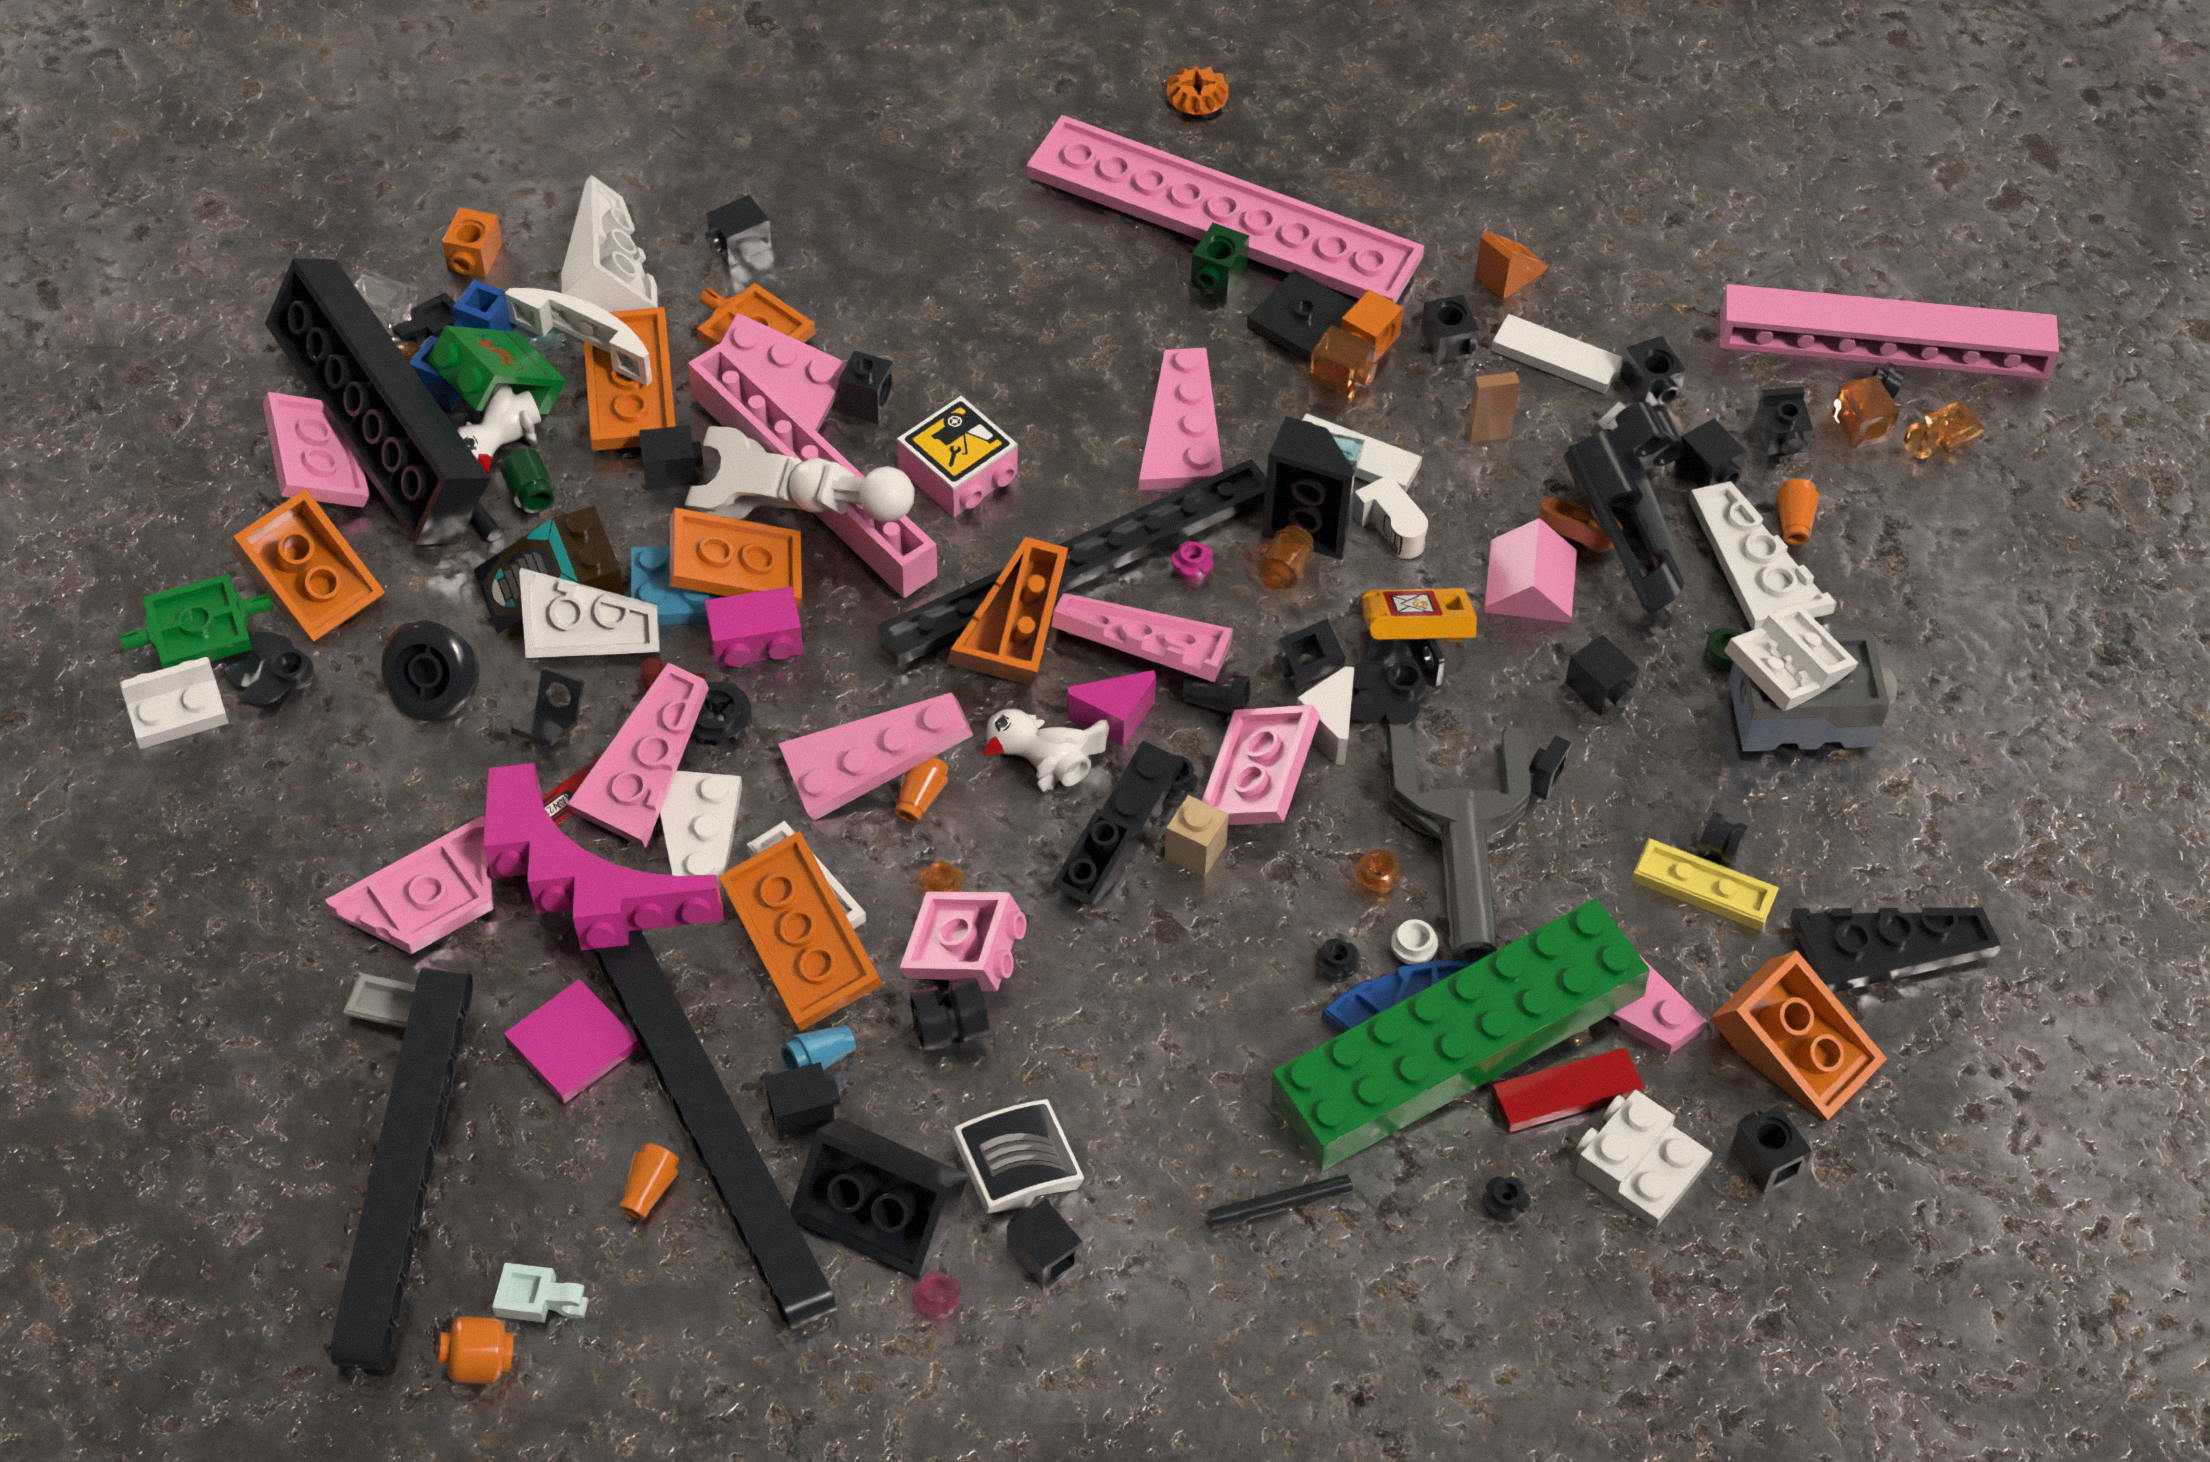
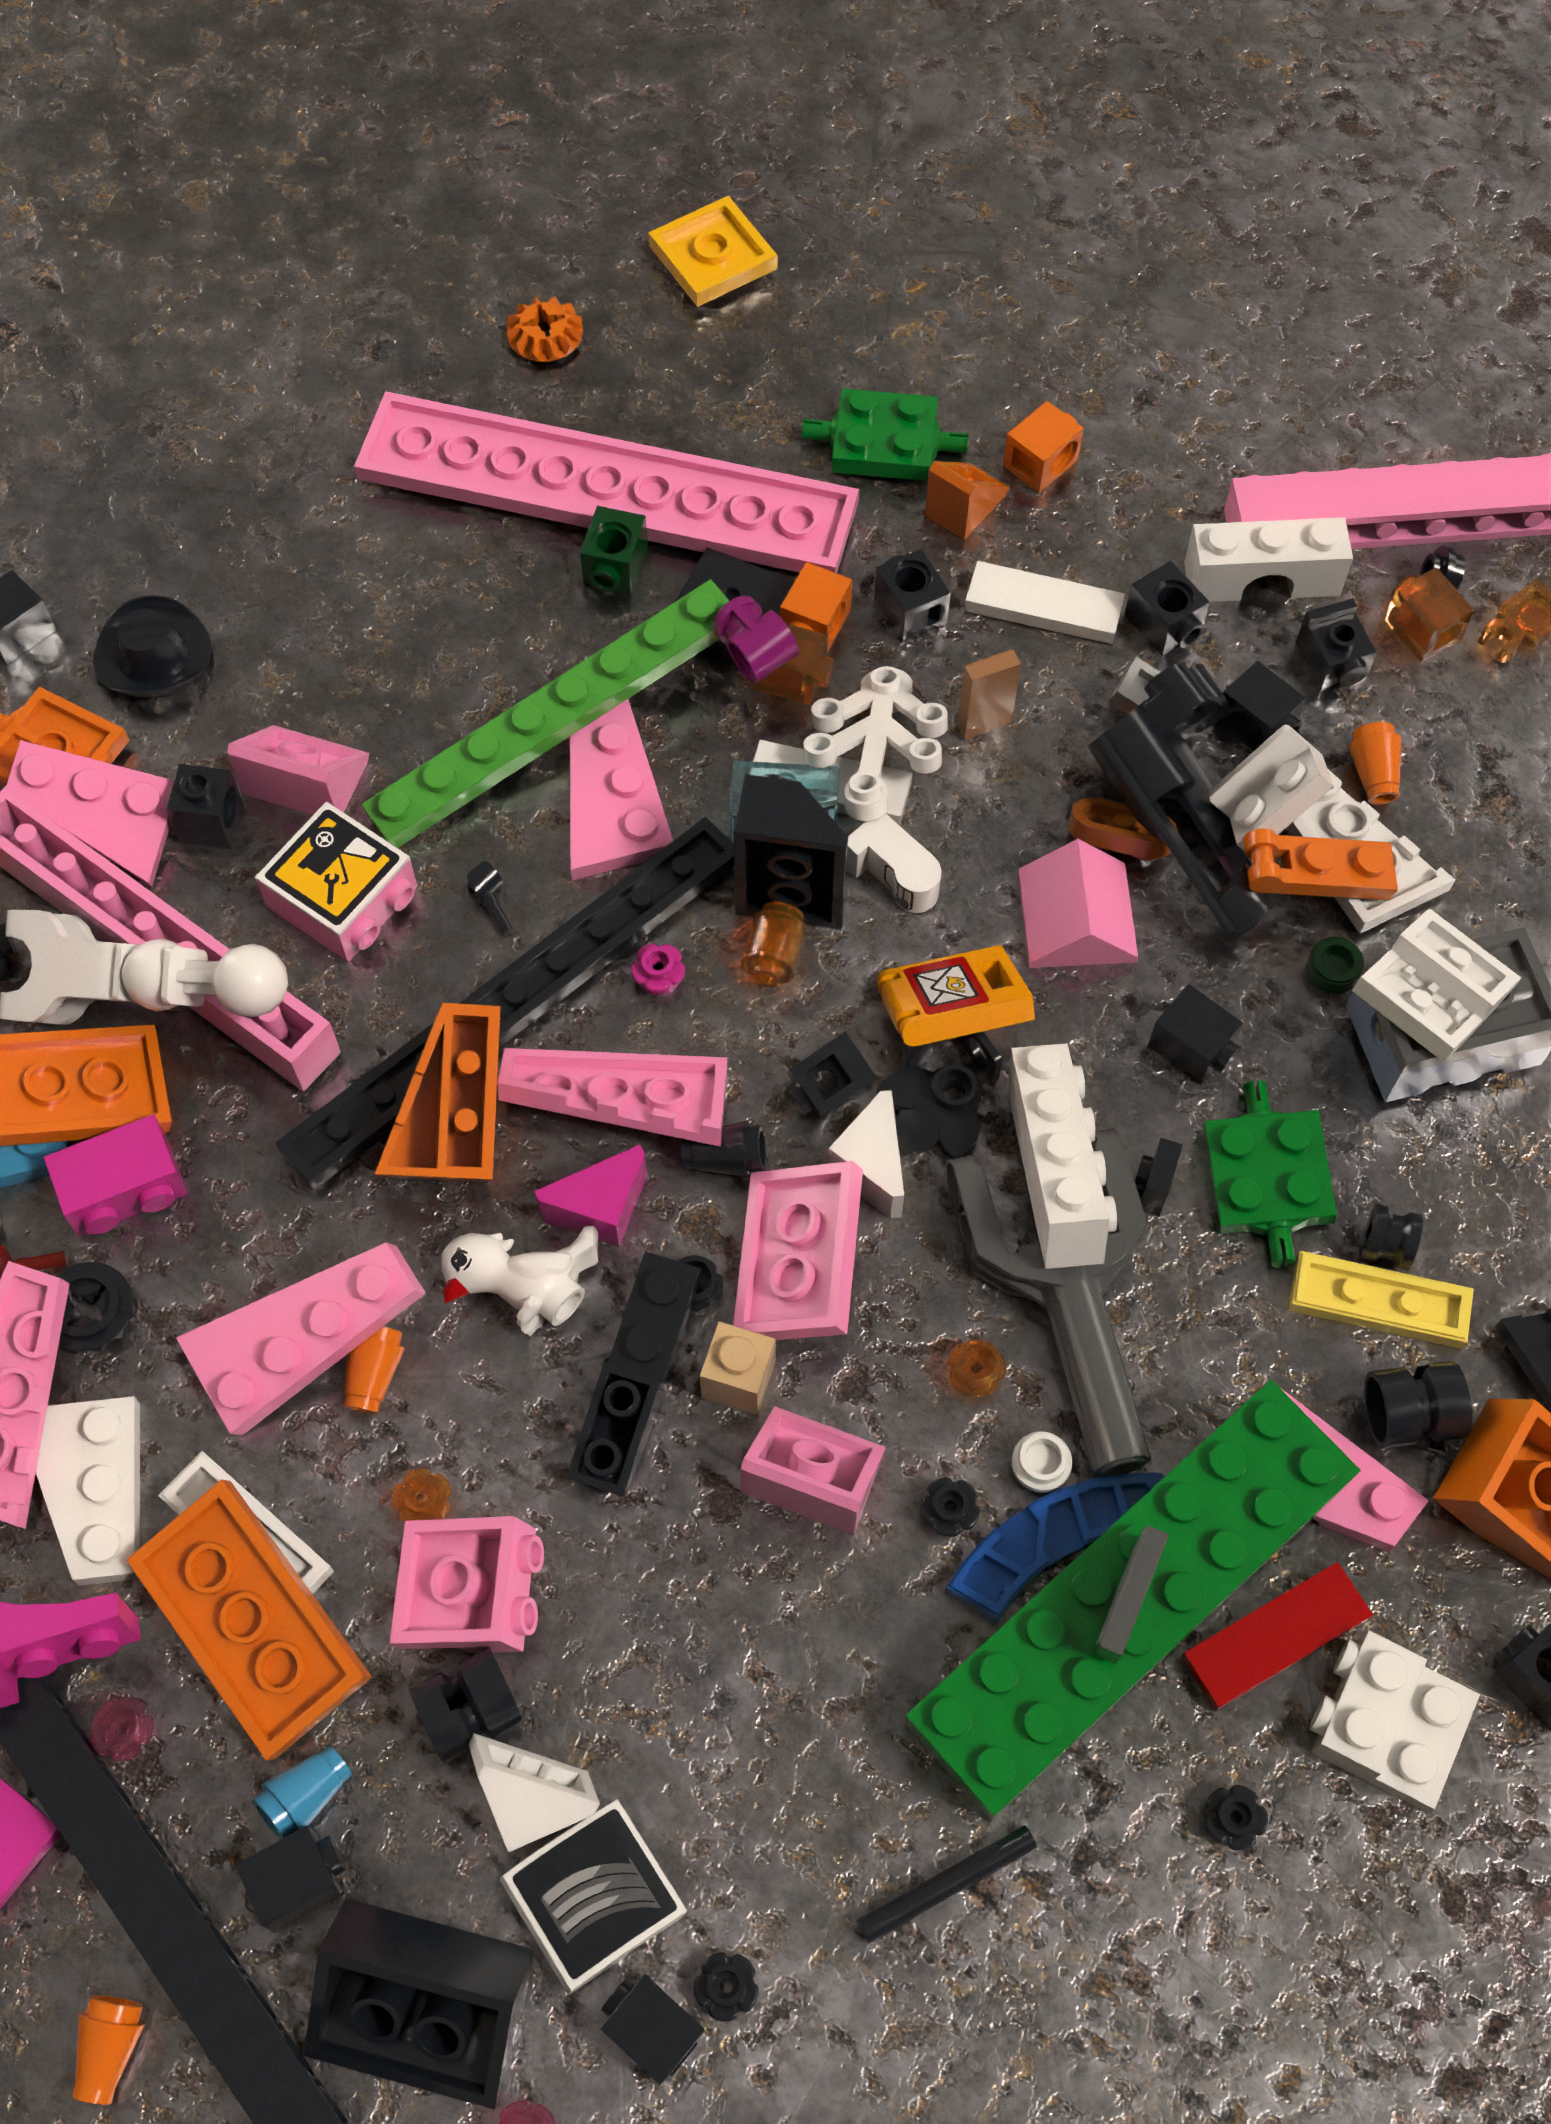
camera: 10 degrees left, 10 degrees up
none -> clear pink plate [91,1697,154,1762]
none -> black hat [93,595,211,698]
none -> bright pink slope [227,725,369,815]
none -> bright green plate [361,579,729,848]
none -> black hand [467,861,515,937]
none -> white slope [468,1734,600,1852]
none -> yellow plate [648,196,778,307]
none -> black plate [694,1952,759,2022]
none -> magenta piece [713,596,799,684]
none -> bright pink slope [740,1406,886,1535]
none -> green plate [802,388,969,481]
none -> white plant [803,666,948,821]
none -> orange brick [1003,401,1084,493]
none -> white brick [1008,1043,1117,1269]
none -> dark grey tile [1093,1525,1169,1665]
none -> white arch [1184,517,1353,602]
none -> green plate [1203,1080,1337,1268]
none -> white bracket [1208,725,1334,850]
none -> orange plate [1243,828,1398,900]
none -> black wheel [1364,1361,1473,1449]

